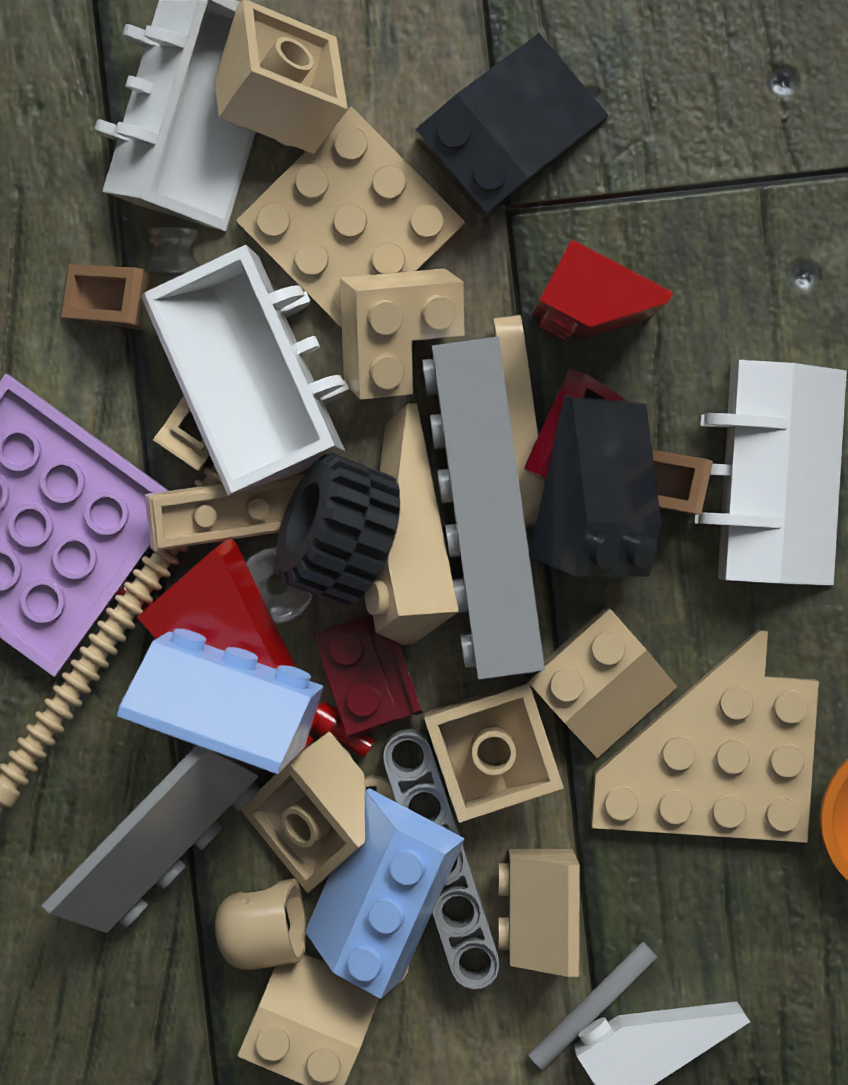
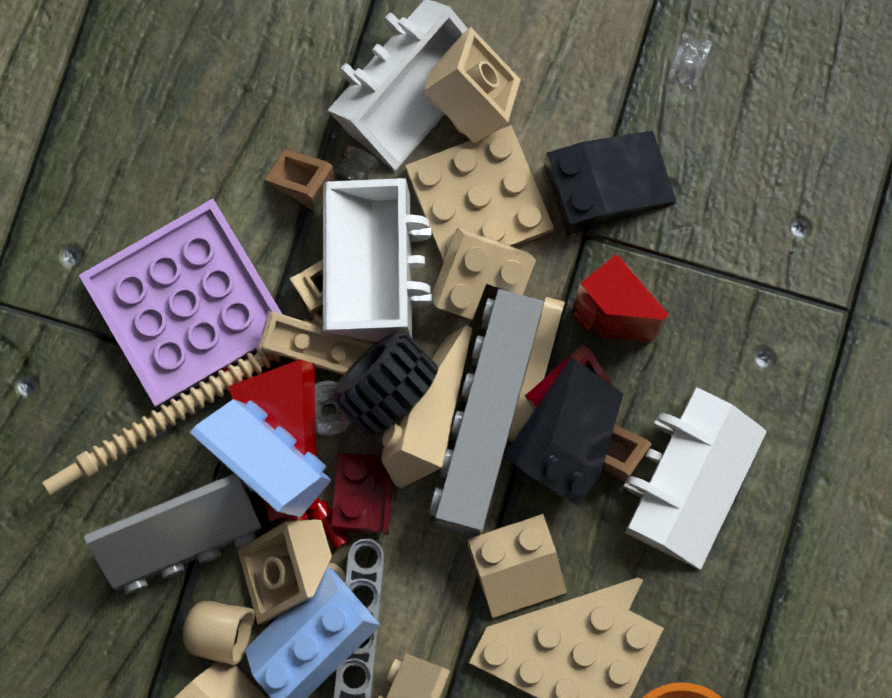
camera: 25 degrees right, 10 degrees down
tan slope [424,683,564,823] -> none

